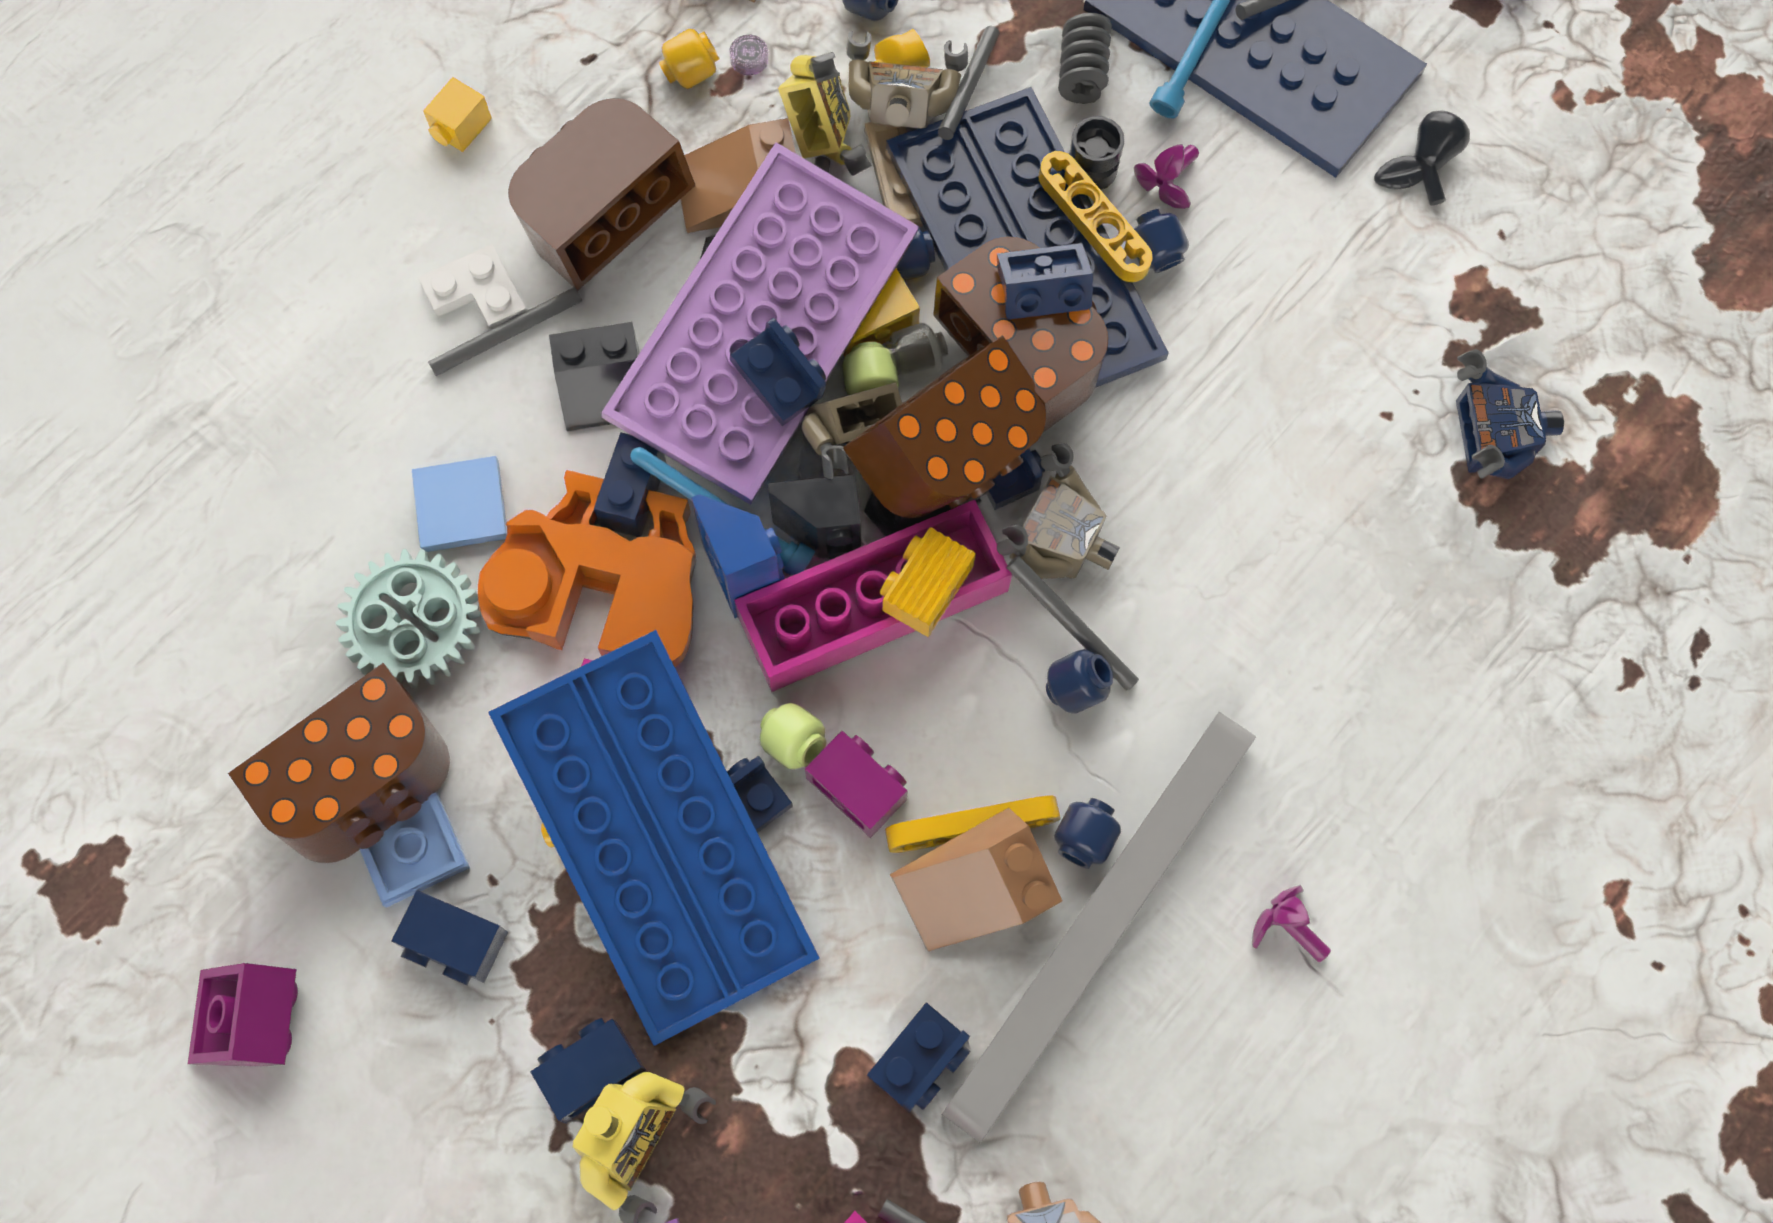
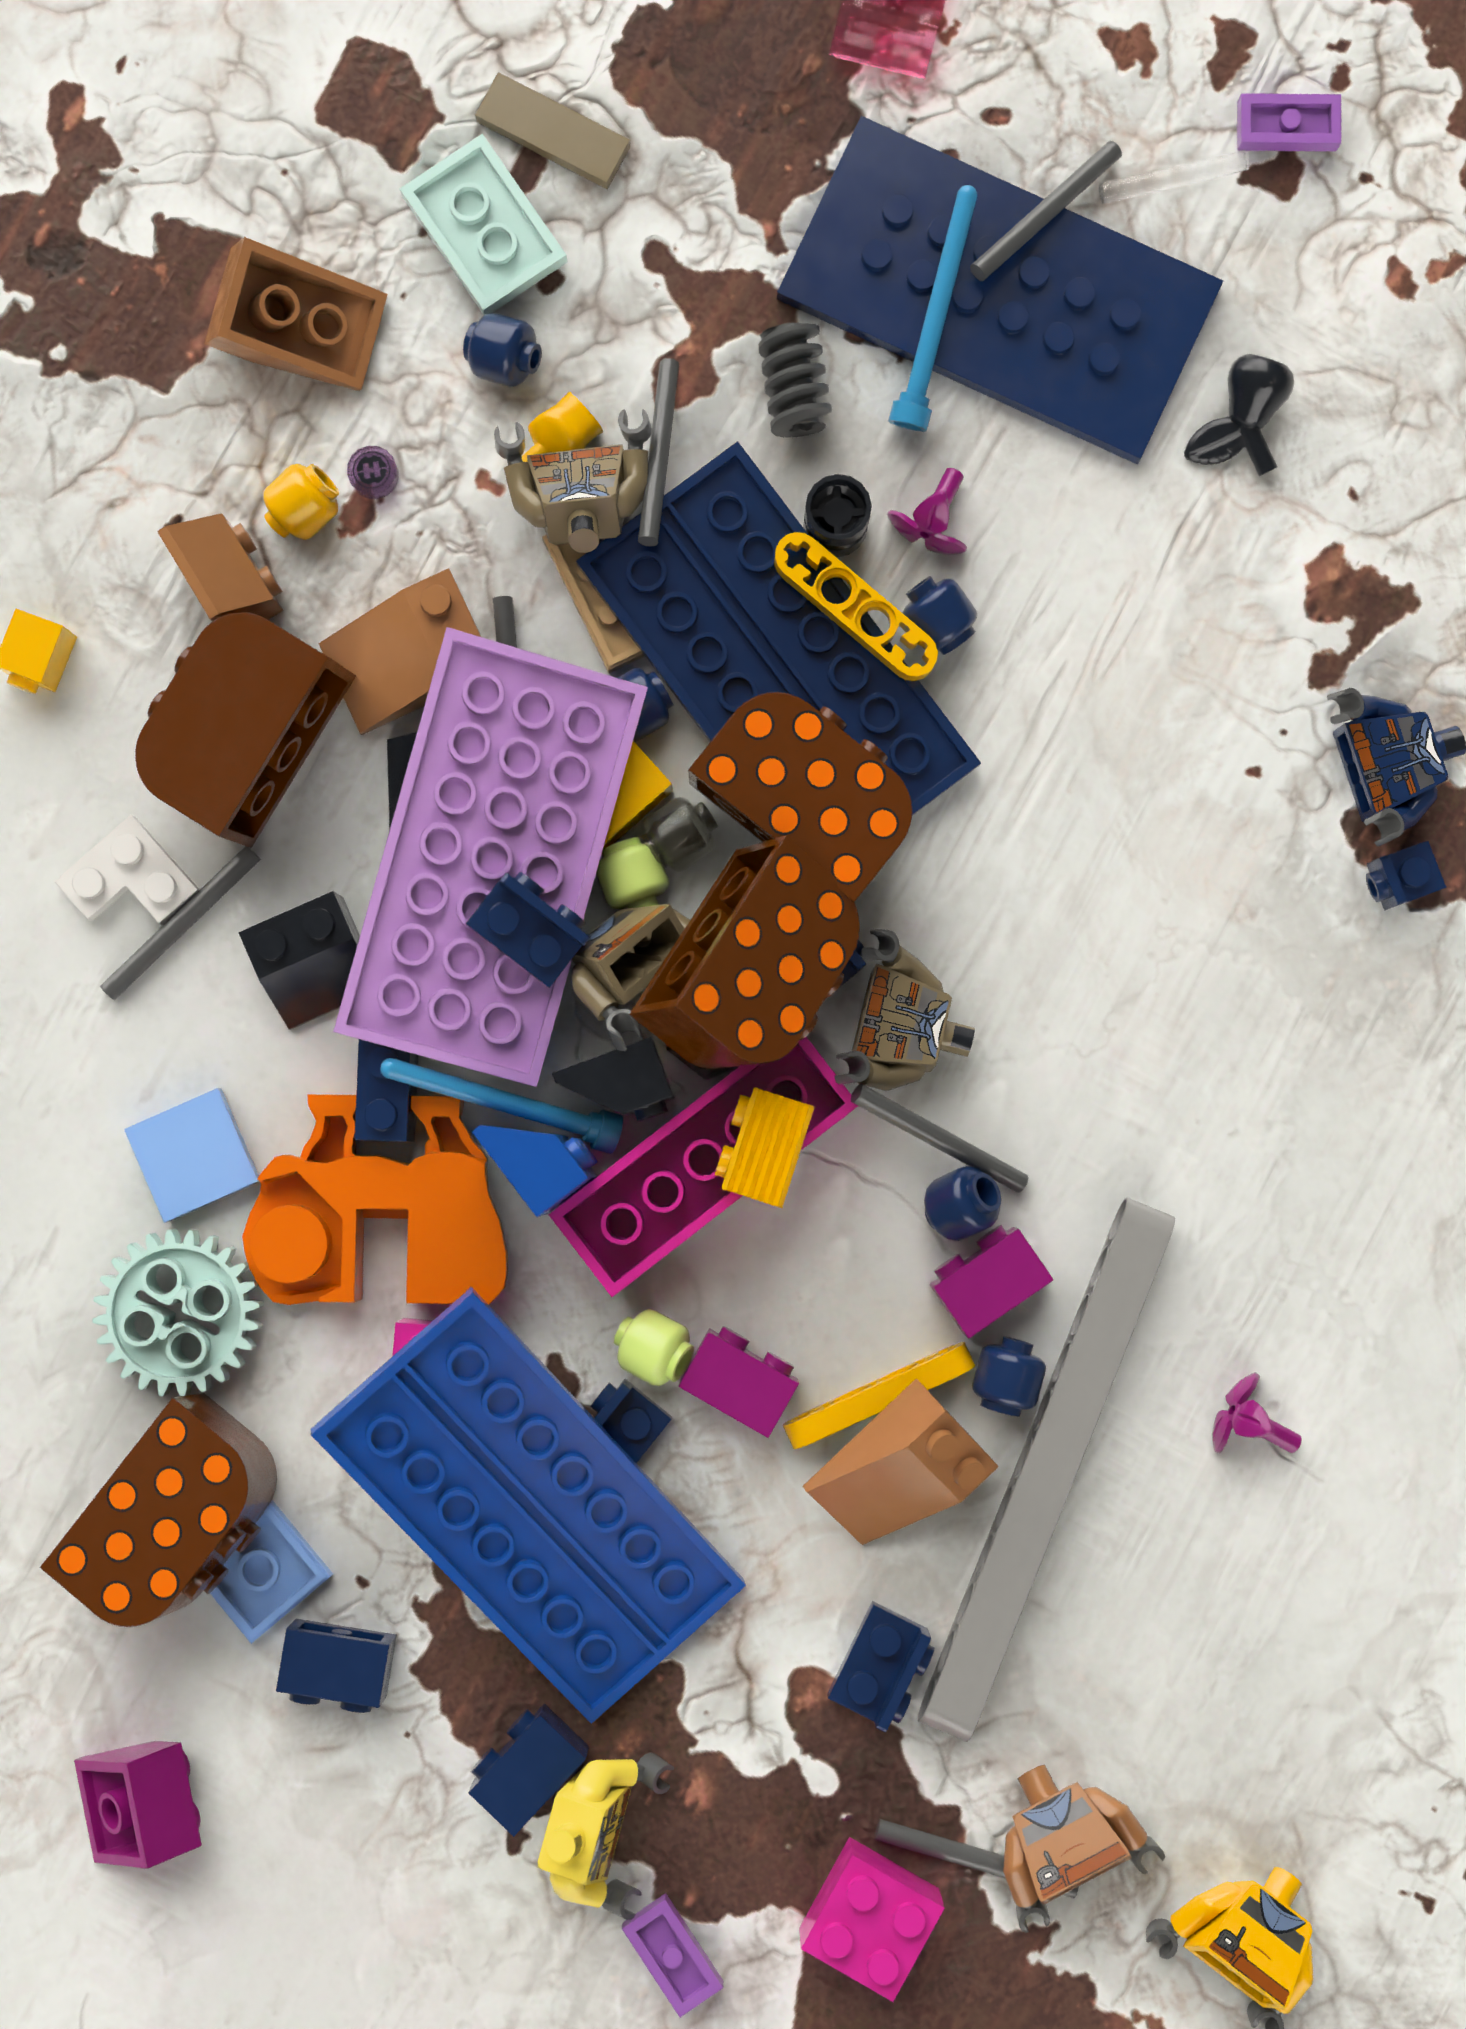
camera: 10 degrees left, 15 degrees up
light yellow torso [778,52,872,176] -> none
dark blue bracket [997,243,1093,319] -> none
none -> medium nougat slope [157,513,283,622]
none -> magenta brick [929,1225,1054,1339]
none -> dark blue bracket [1366,841,1447,911]

